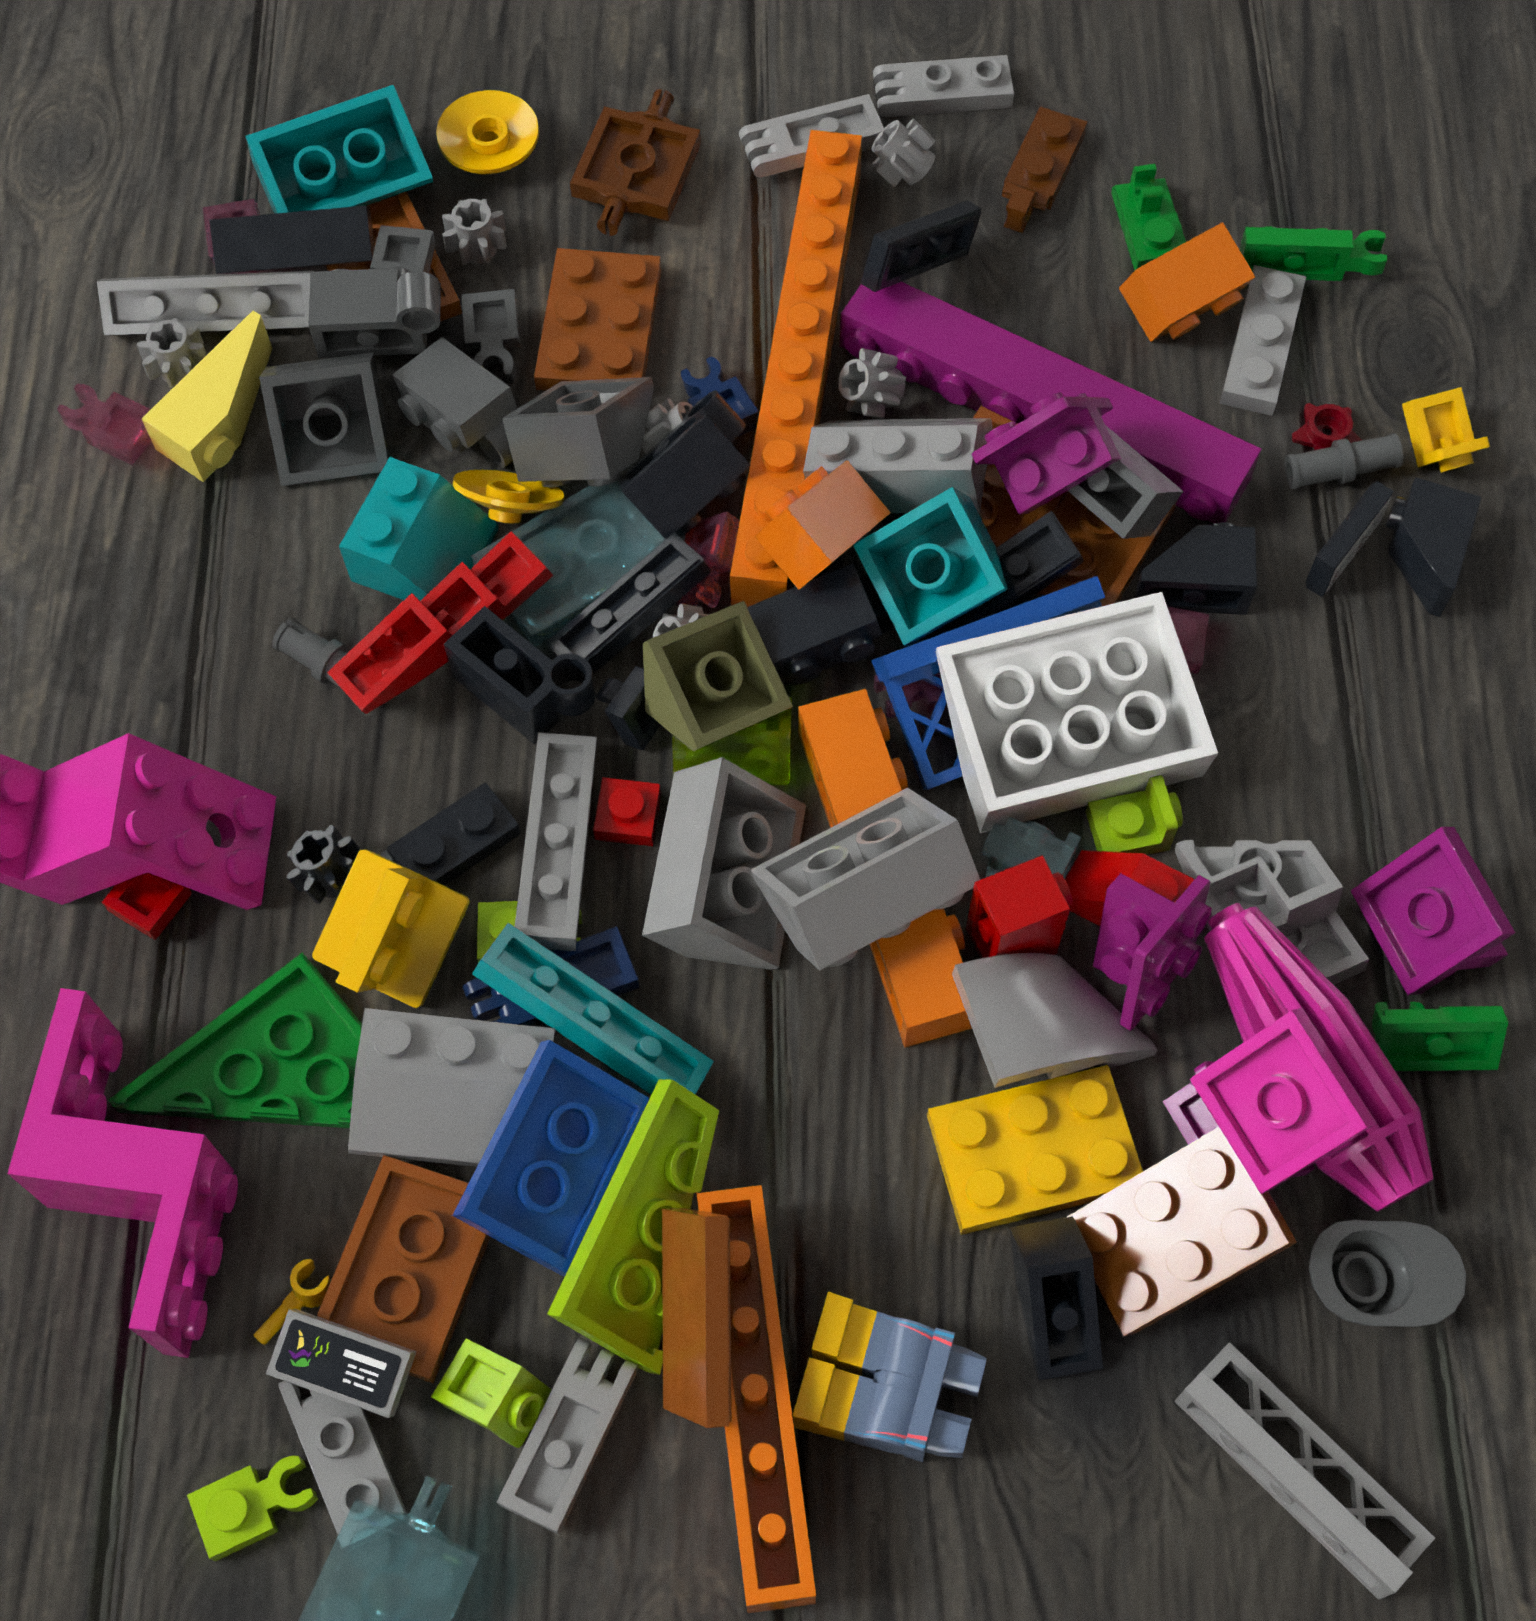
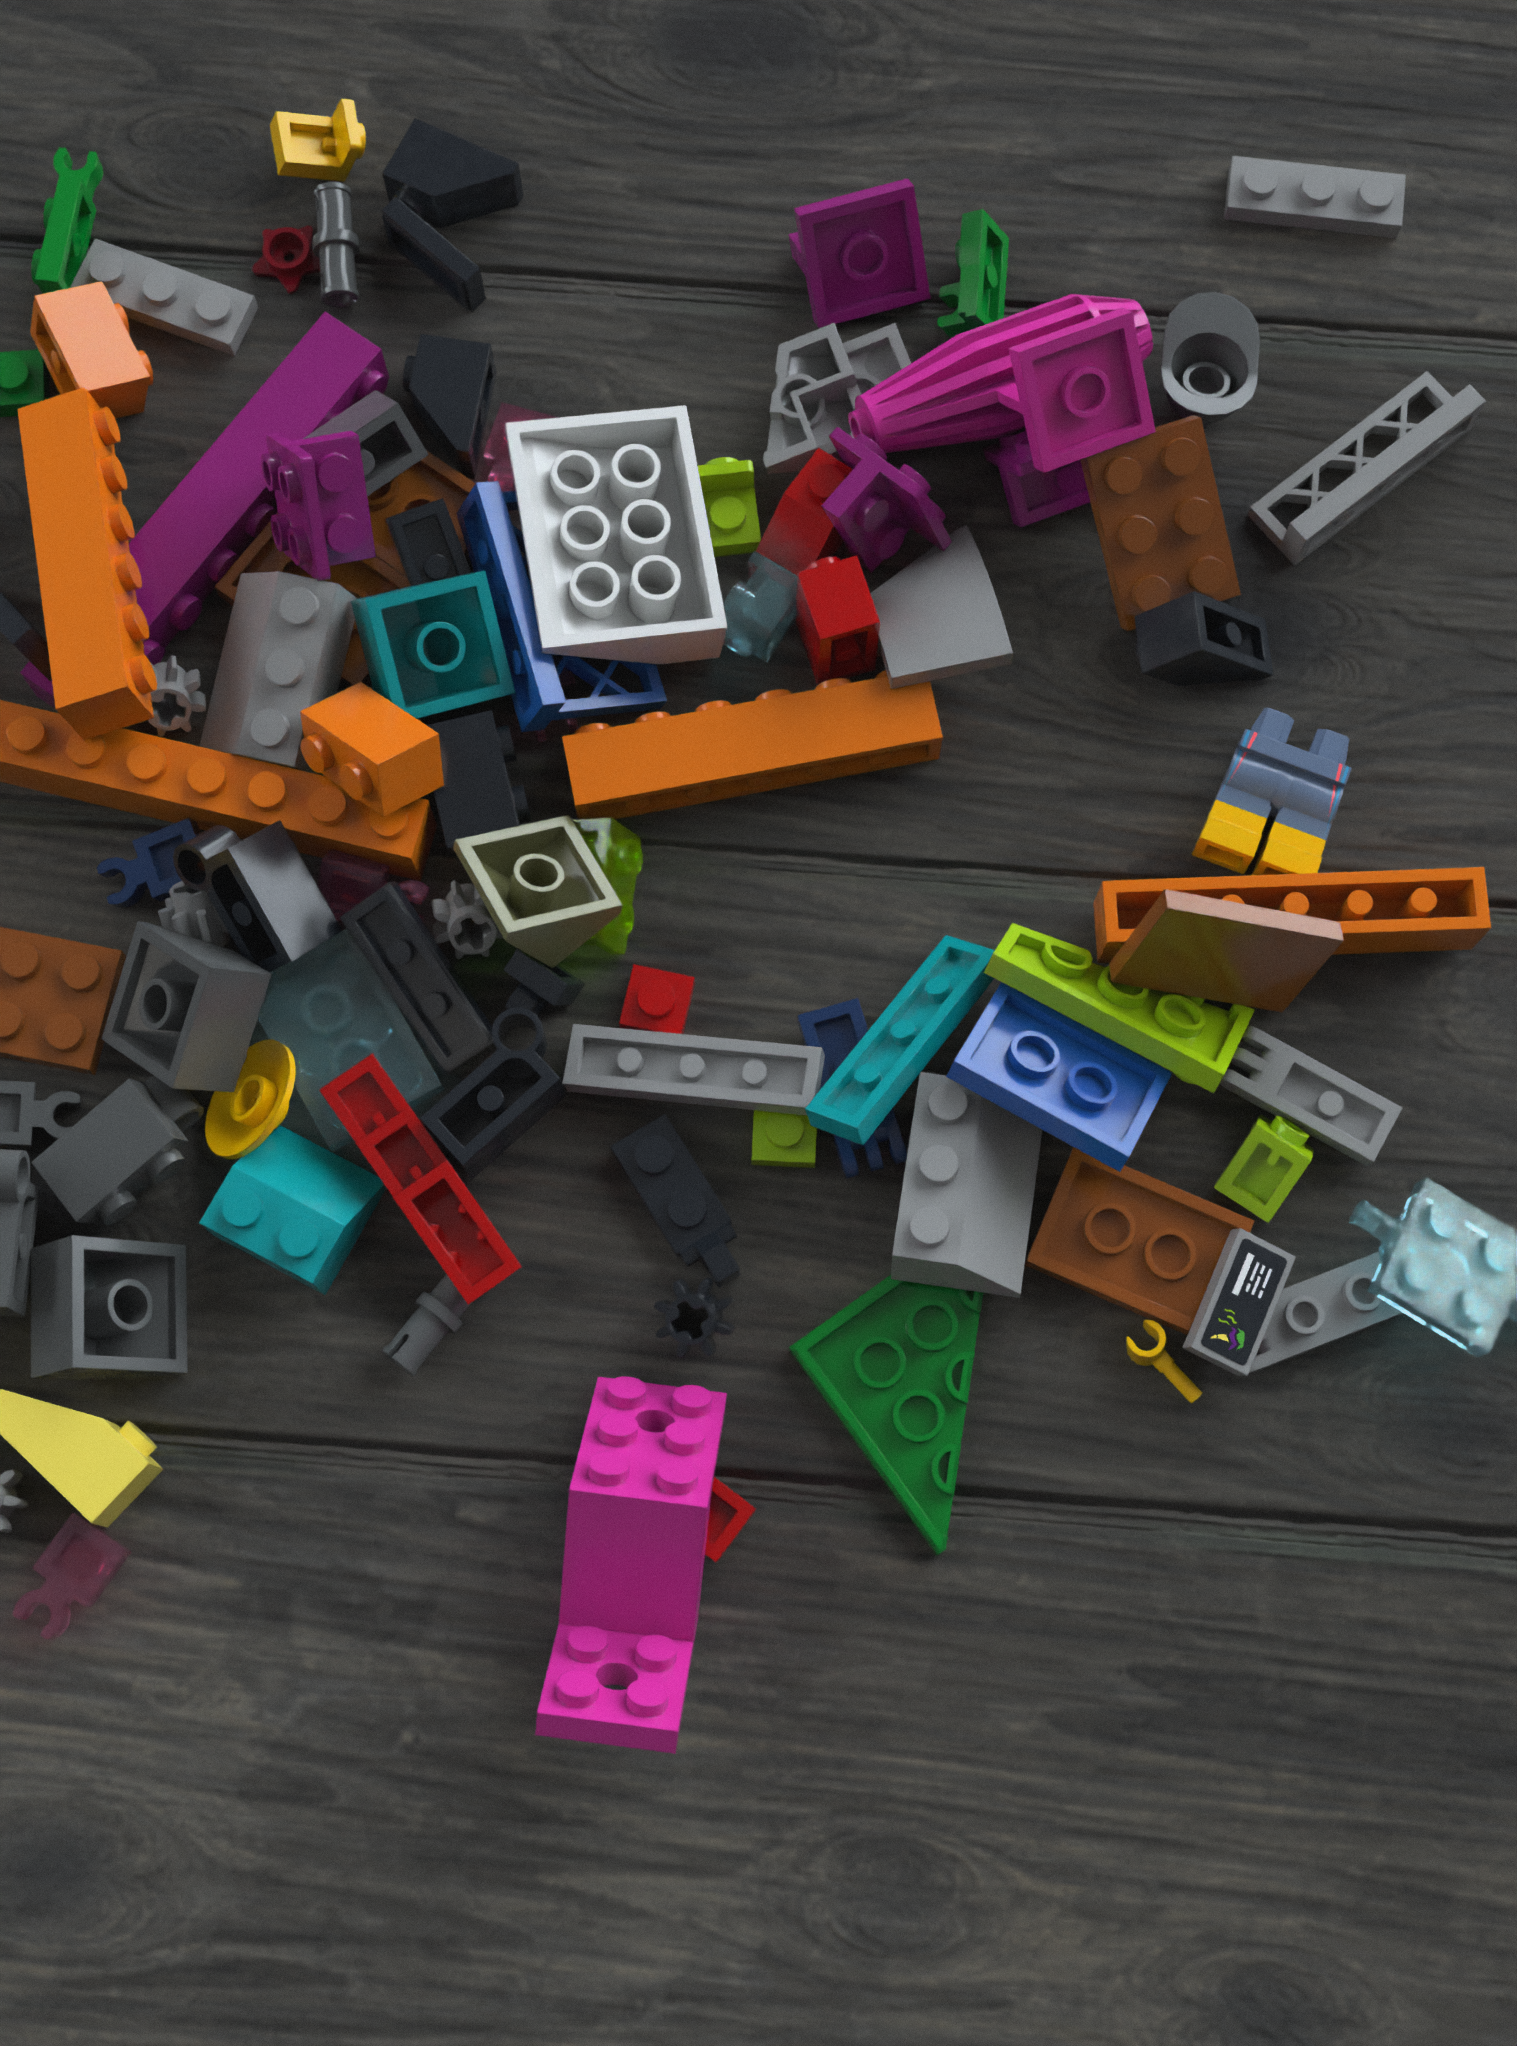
camera: 85 degrees left, 10 degrees up
dark pink bracket [7,988,238,1358] -> none
lime plate [187,1456,318,1562] -> none
yellow bracket [312,850,470,1008] -> none
light grey slope [642,757,806,970] -> none
light grey slope [750,788,980,971] -> none
yellow plate [927,1065,1143,1235] -> none
none -> orange brick [17,387,157,740]

